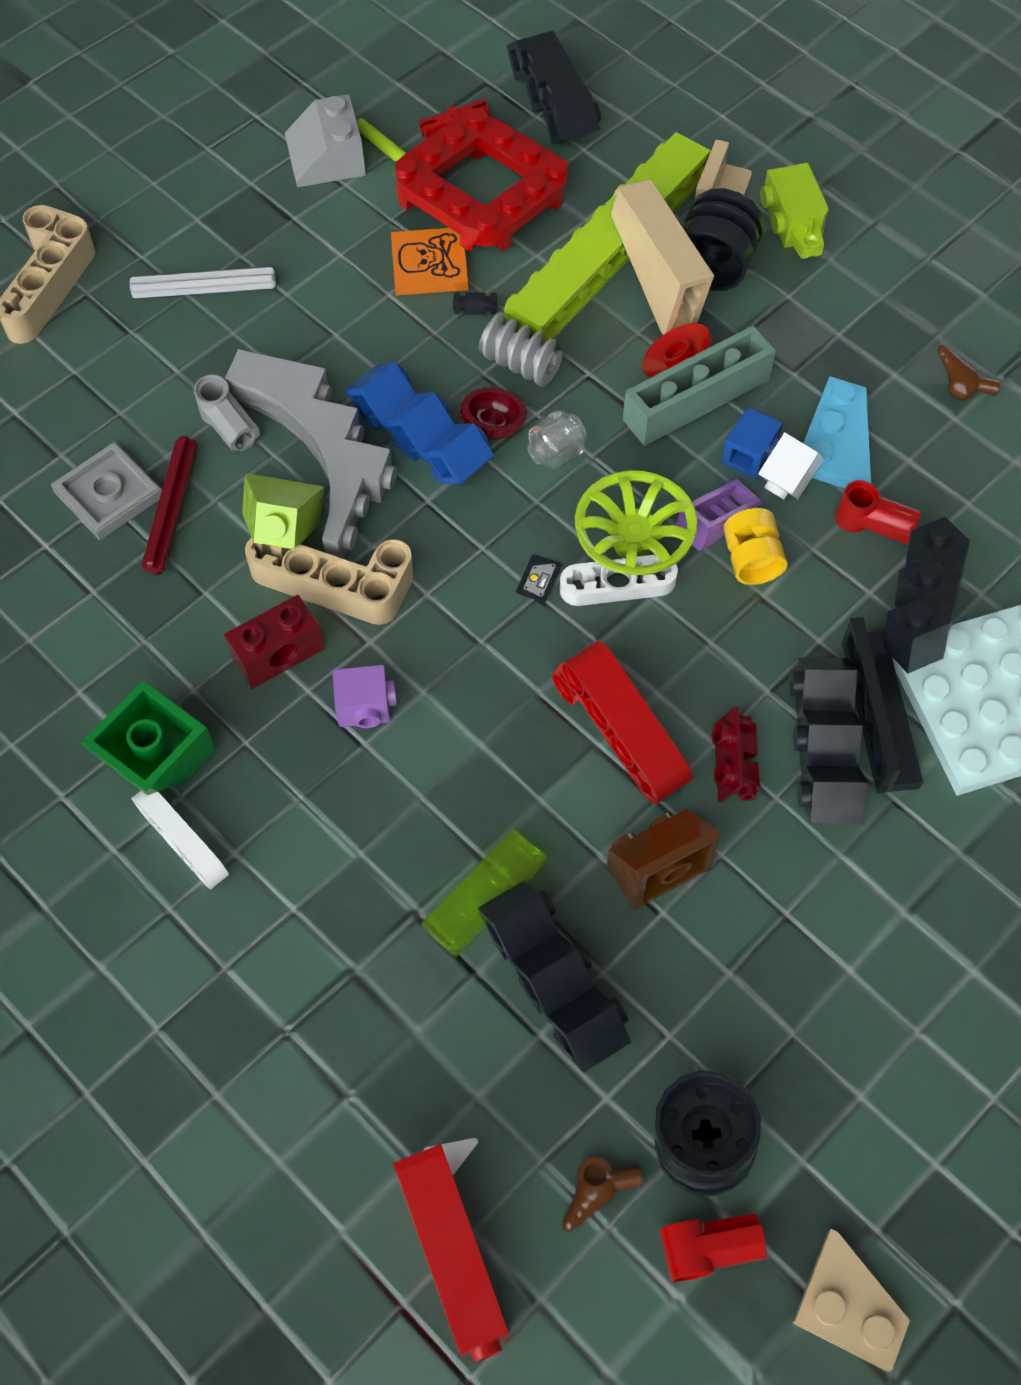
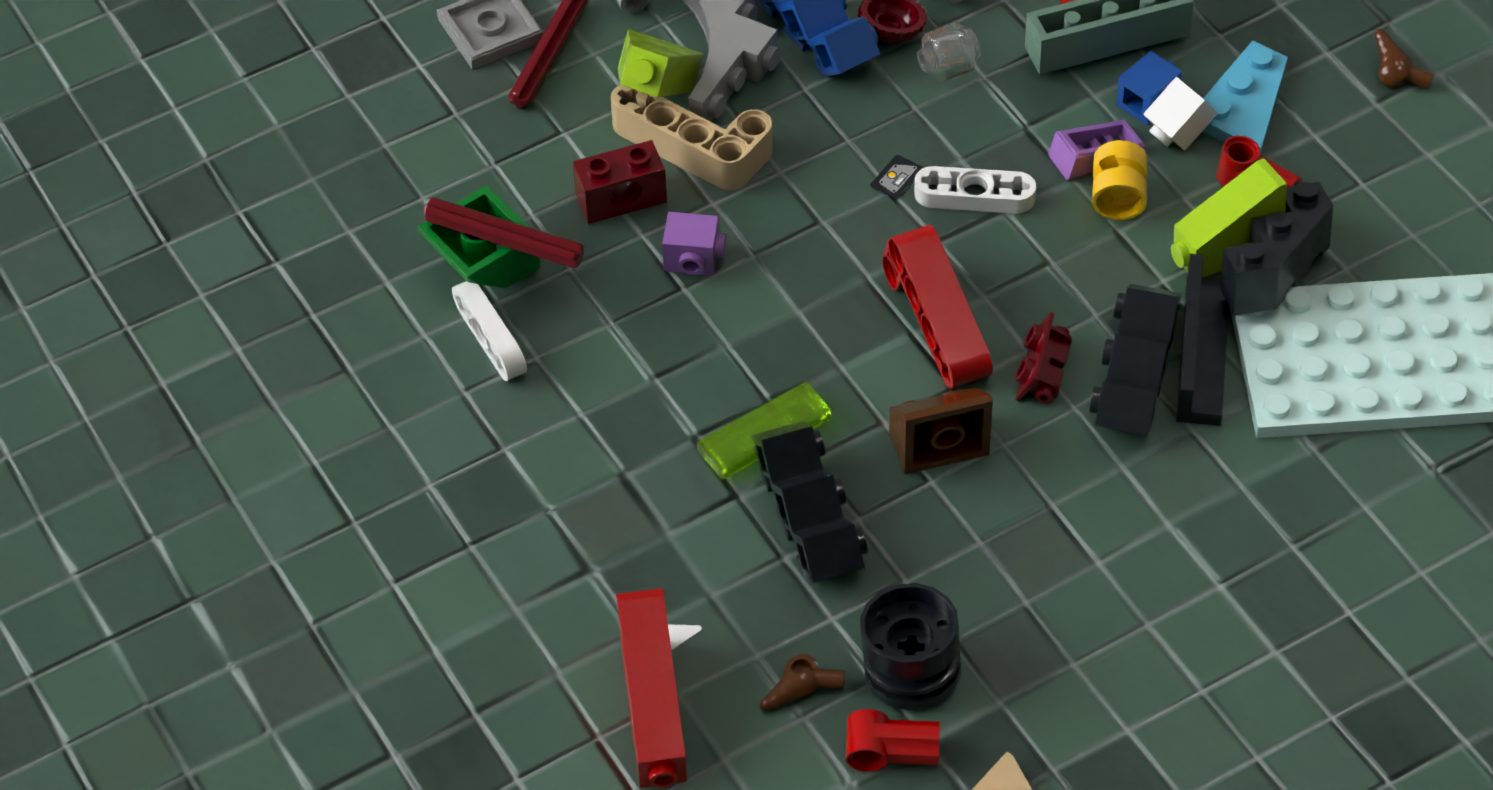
camera: 15 degrees right, 10 degrees down
lime wheel [575,470,697,575] -> none
none -> dark red axle [424,197,584,268]
none -> lime slope [1171,159,1287,277]

